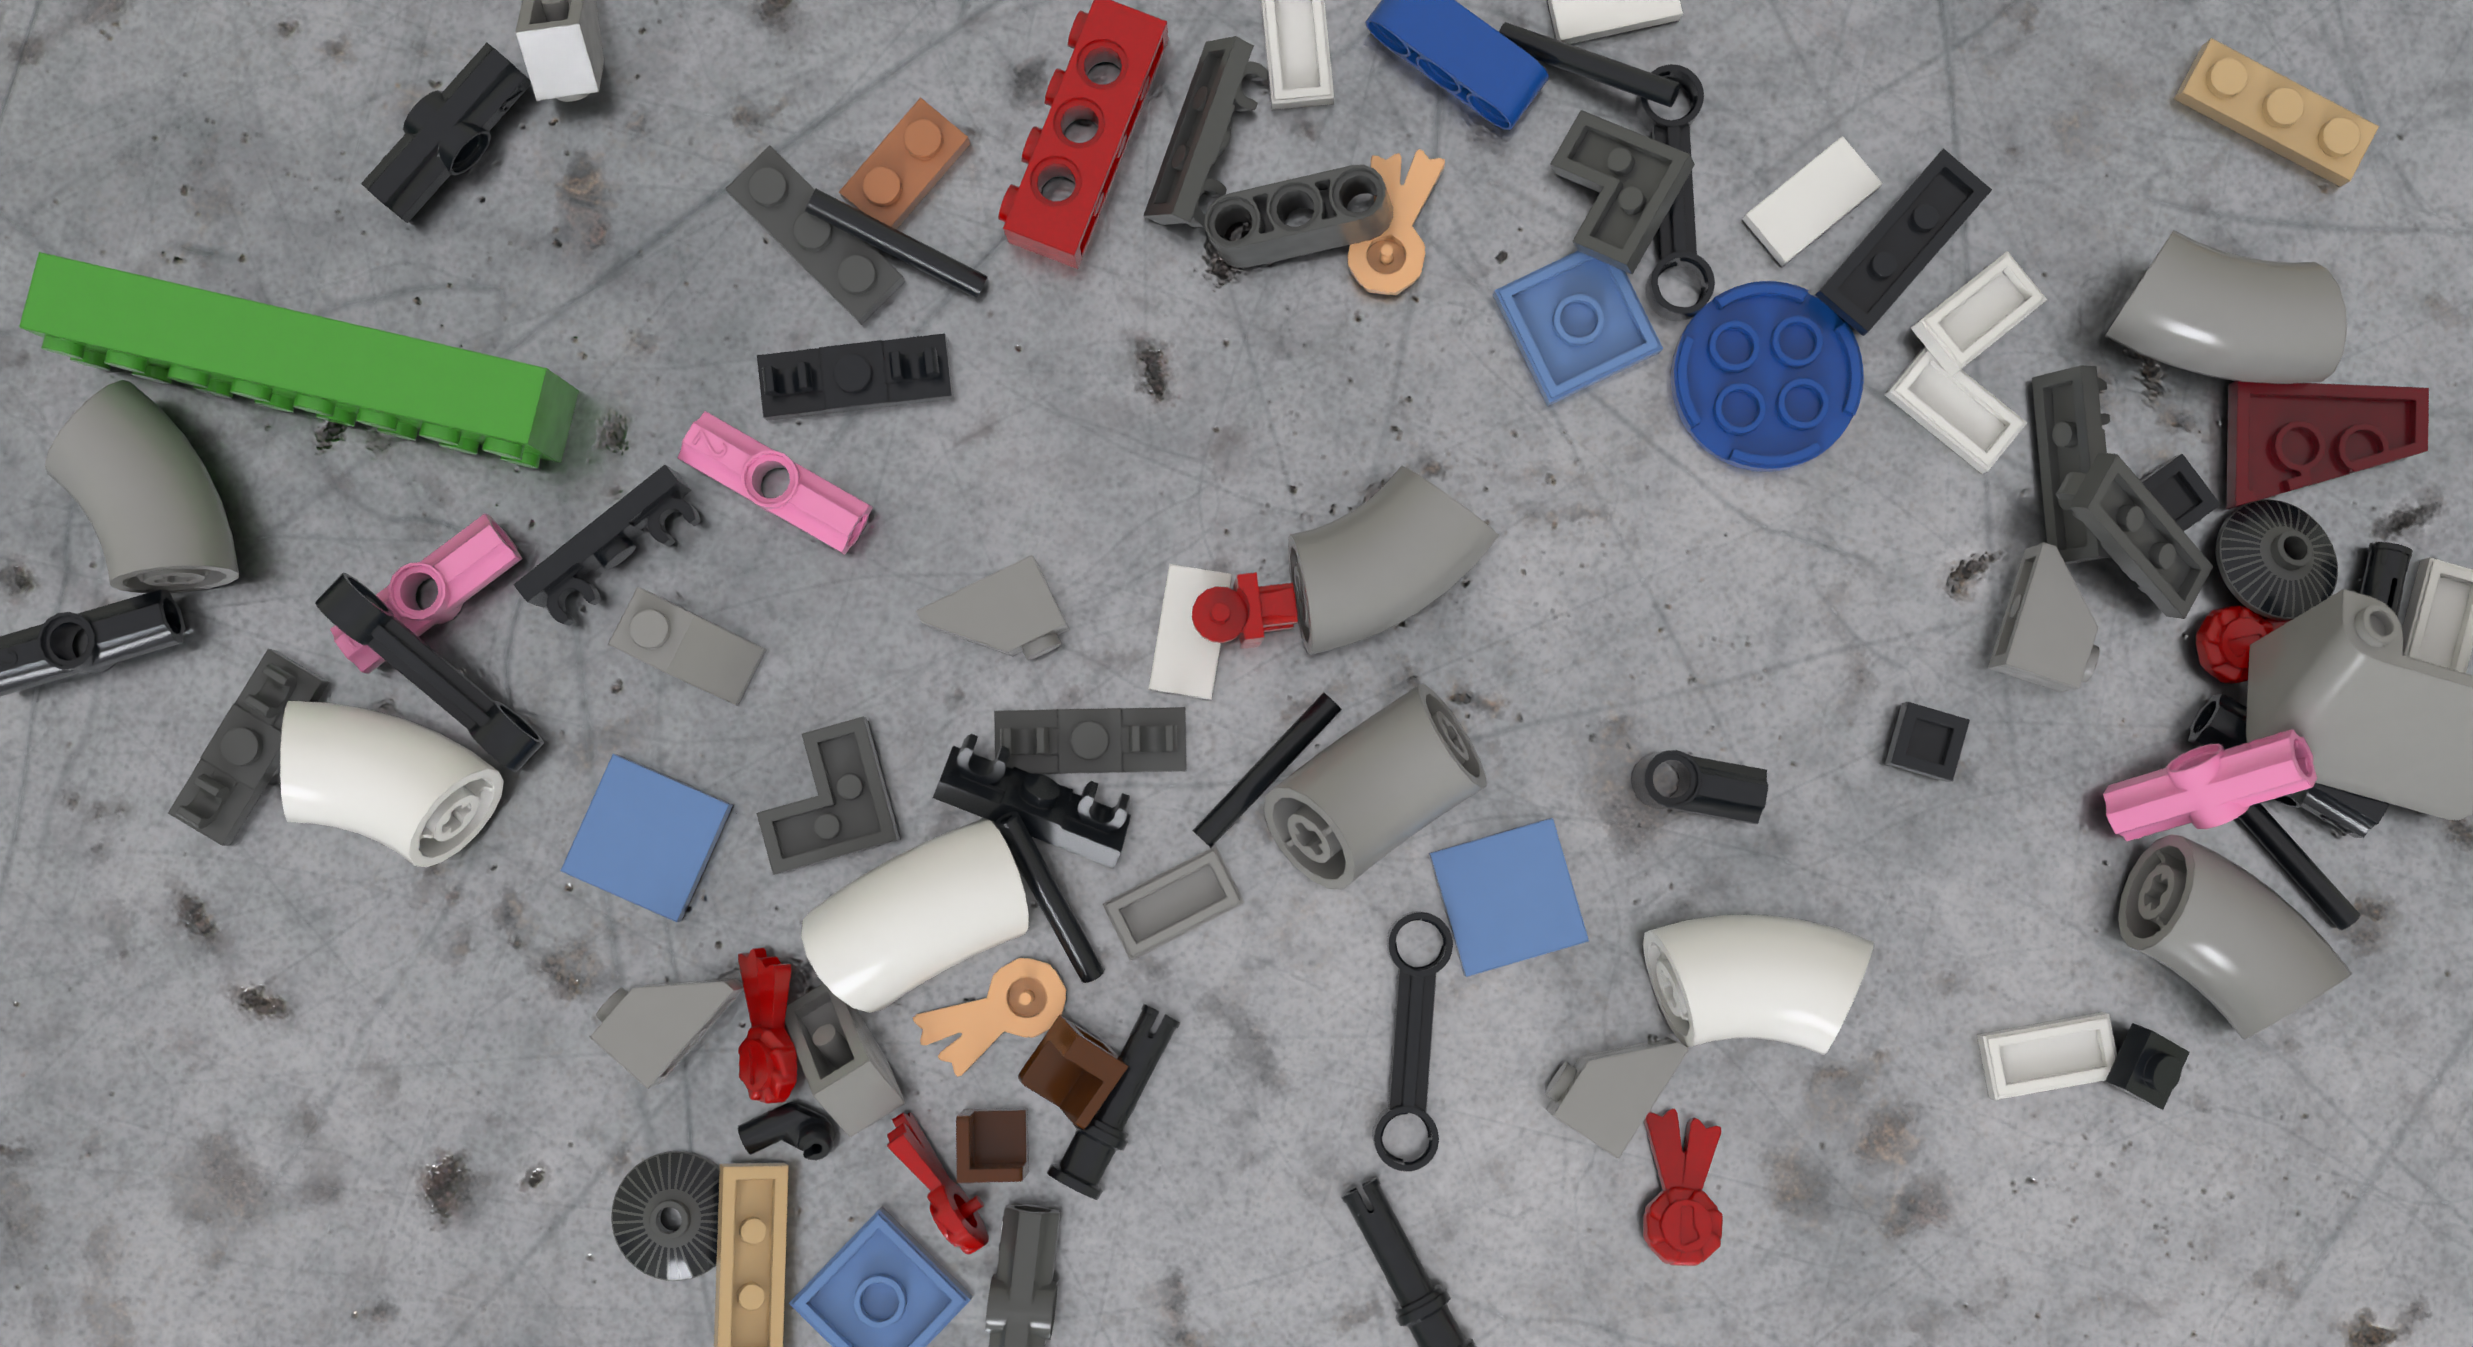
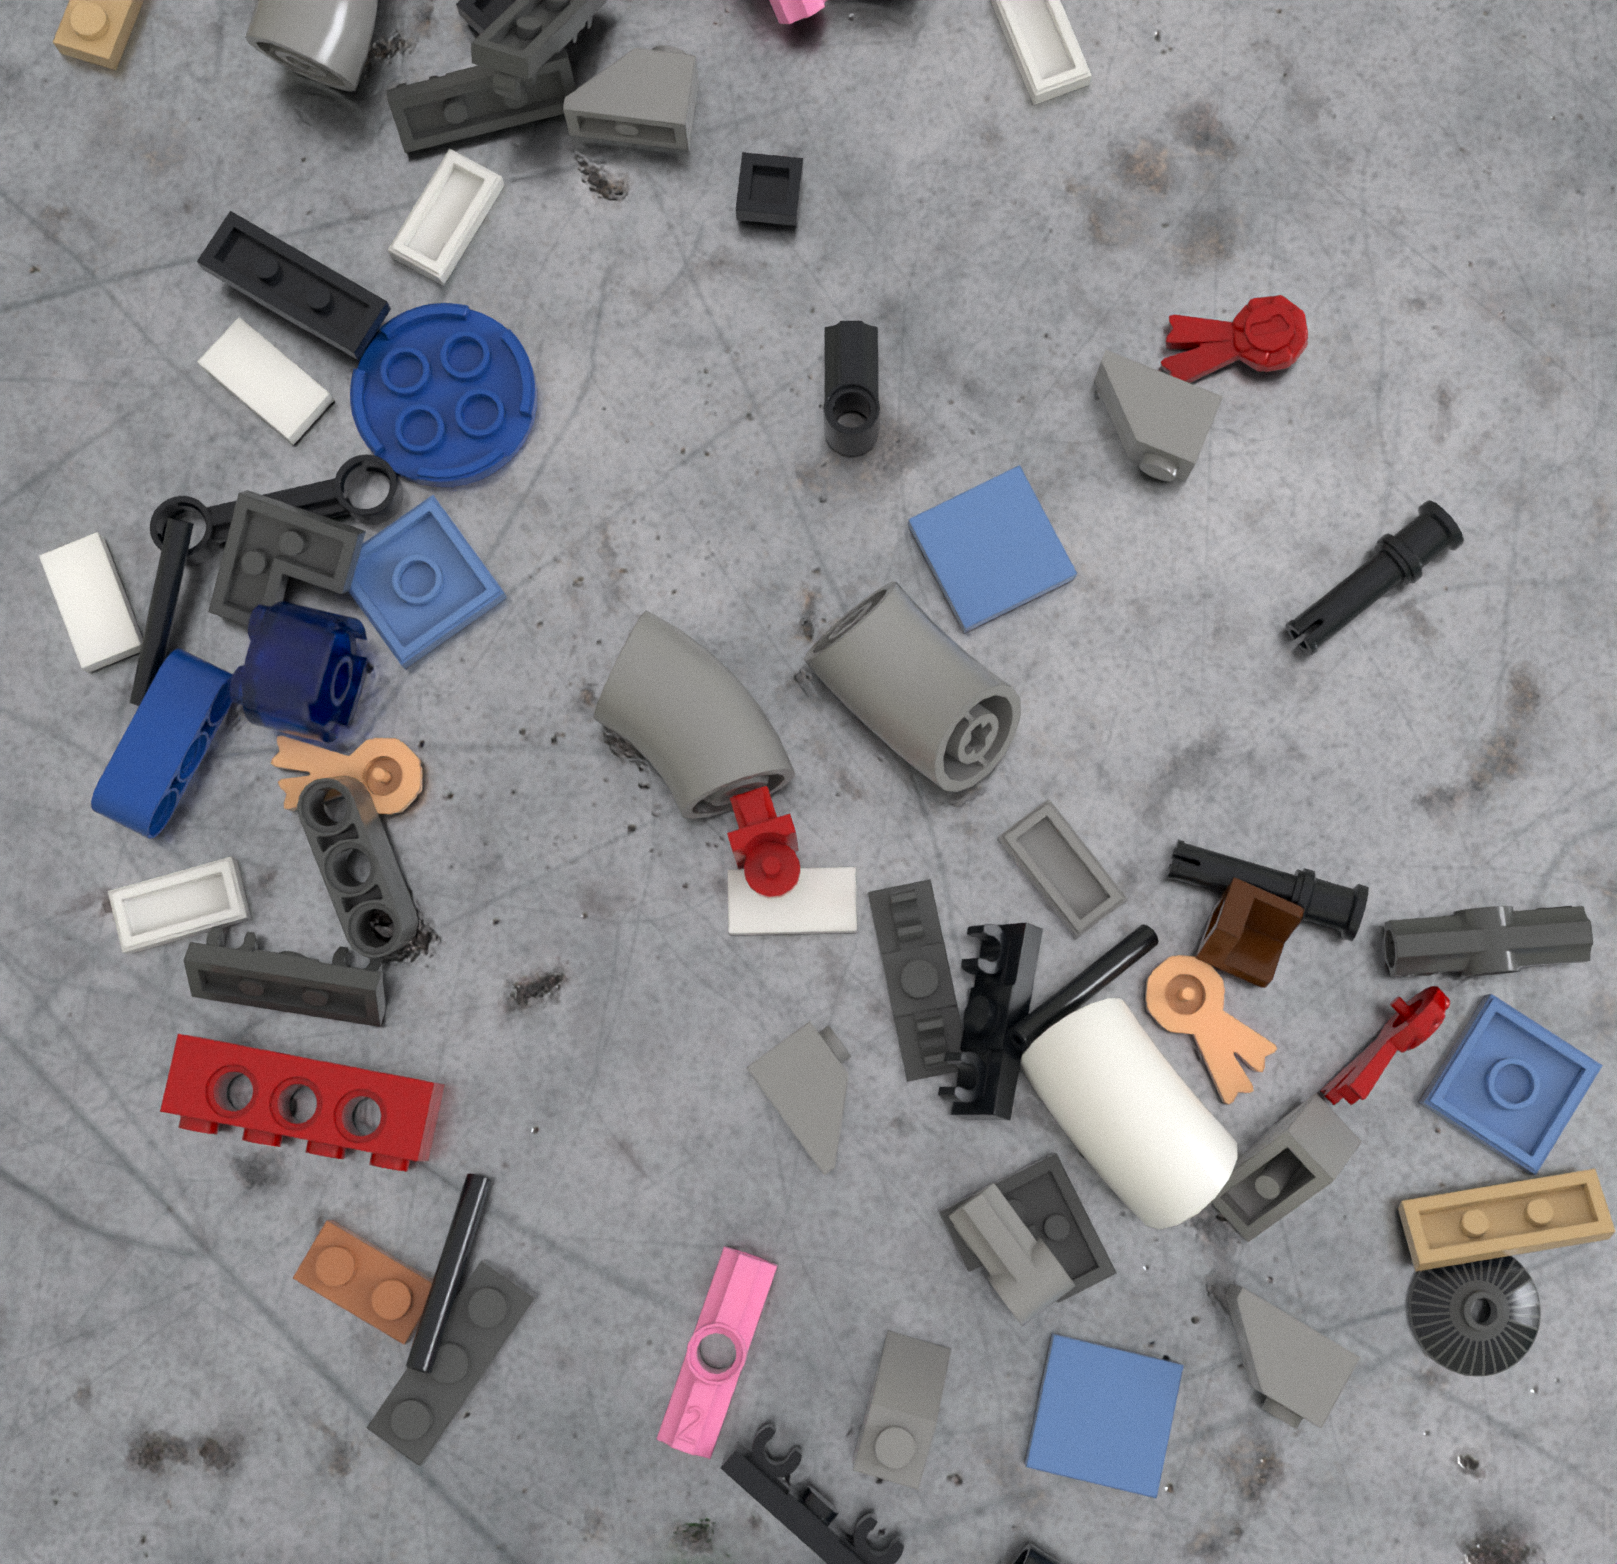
camera: 100 degrees left, 5 degrees down
red piece [738,948,797,1104] -> none
black arm [738,1102,835,1160] -> none
black plate [757,333,954,421] -> none
reddish brown panel [956,1108,1029,1183] -> none
black bar [1192,692,1342,848] -> none
black piece [1372,911,1453,1172] -> none
white brick [1643,915,1874,1055] -> none
white tile [1911,251,2047,377] -> none
none -> clear blue brick [230,601,367,743]
none -> light grey piece [948,1182,1076,1326]

